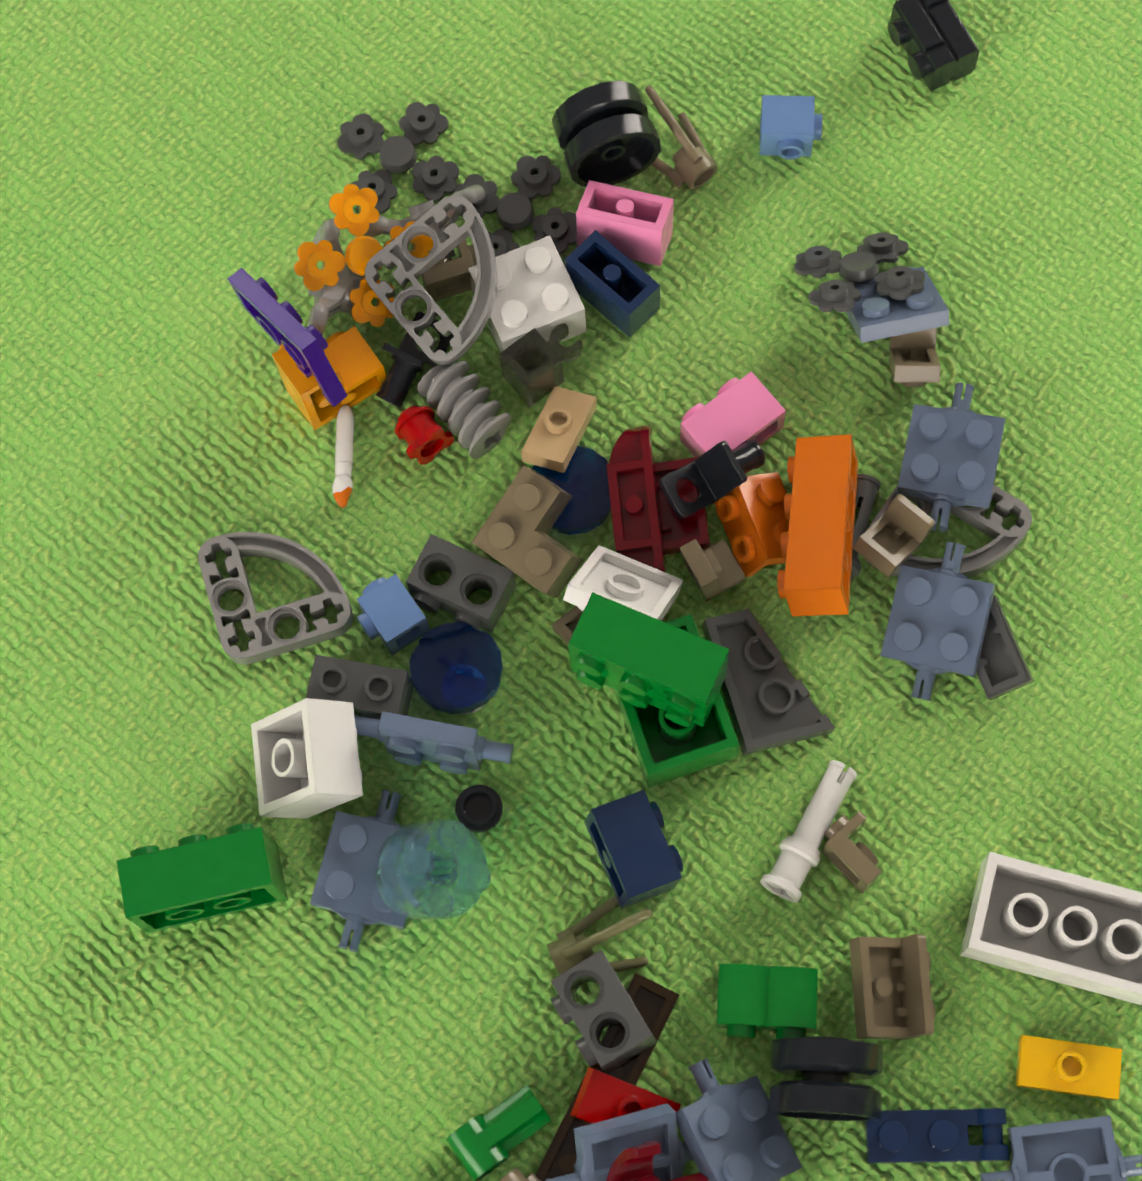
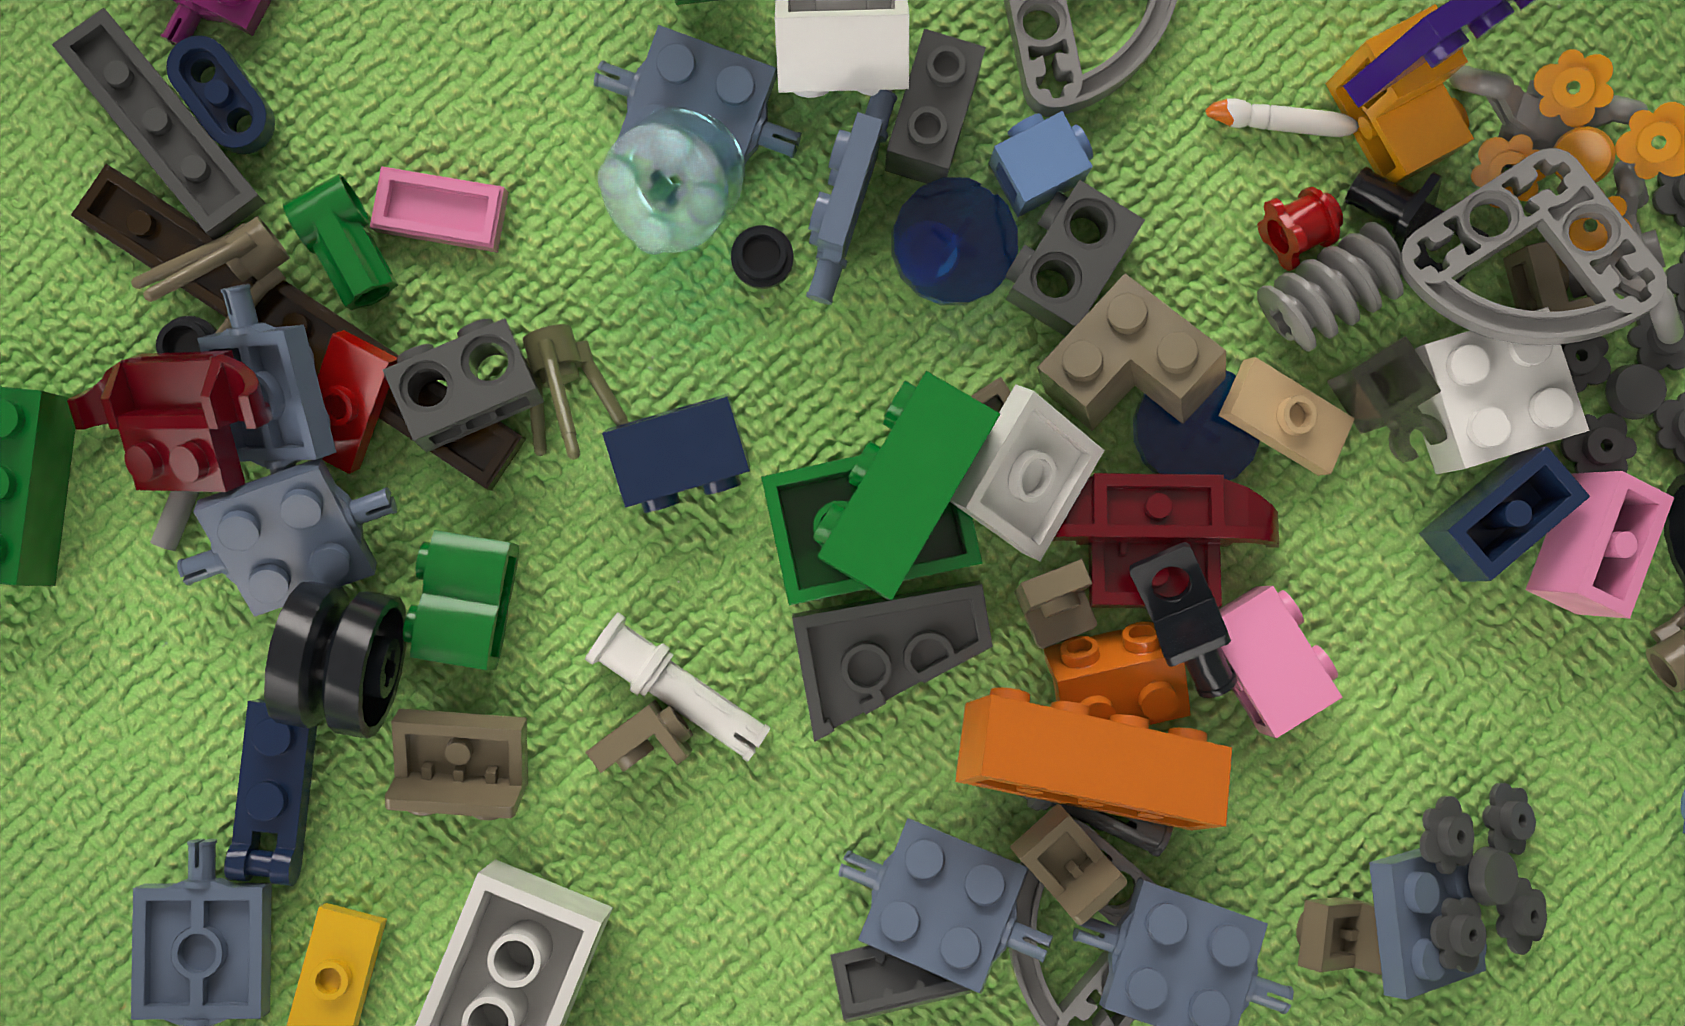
camera: 90 degrees right, 15 degrees up
none -> bright pink tile [370,166,509,253]

